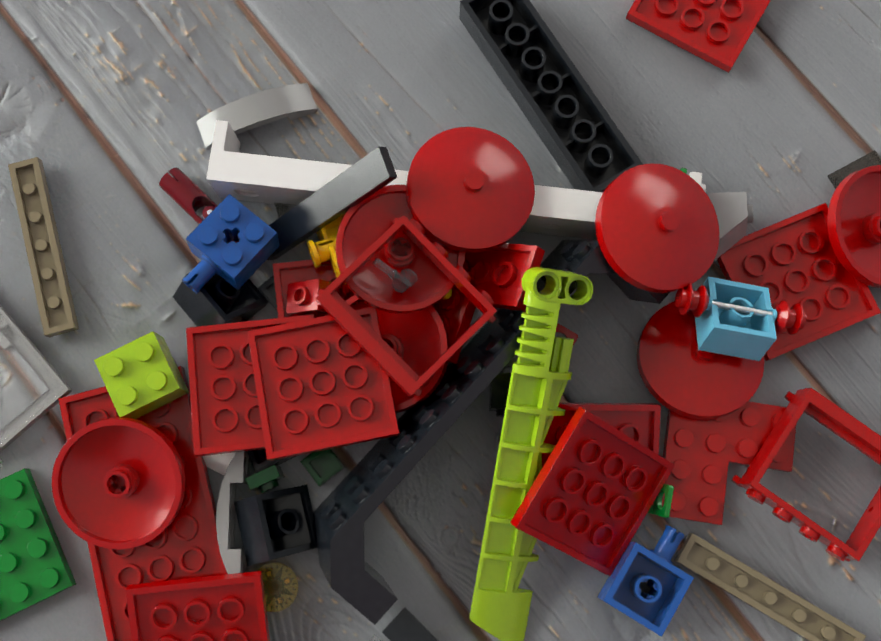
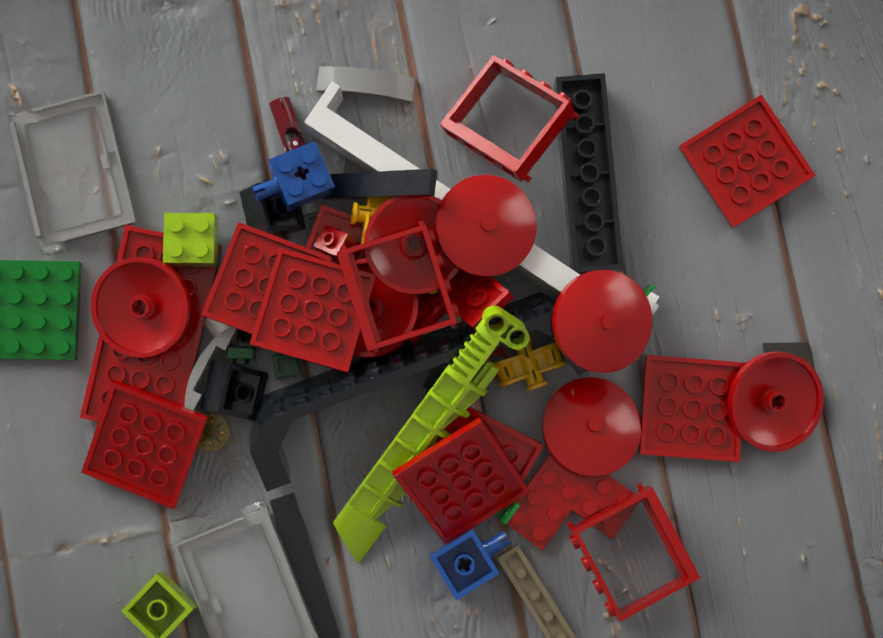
camera: 25 degrees right, 5 degrees up
dark tan plate [8,157,79,338] -> none
clear light blue hand [373,258,418,293] -> none
medium azure brick [675,276,807,361] -> none
light grey slope [708,192,753,260] -> none
none -> red window [440,55,579,183]
none -> yellow axle [494,338,567,392]

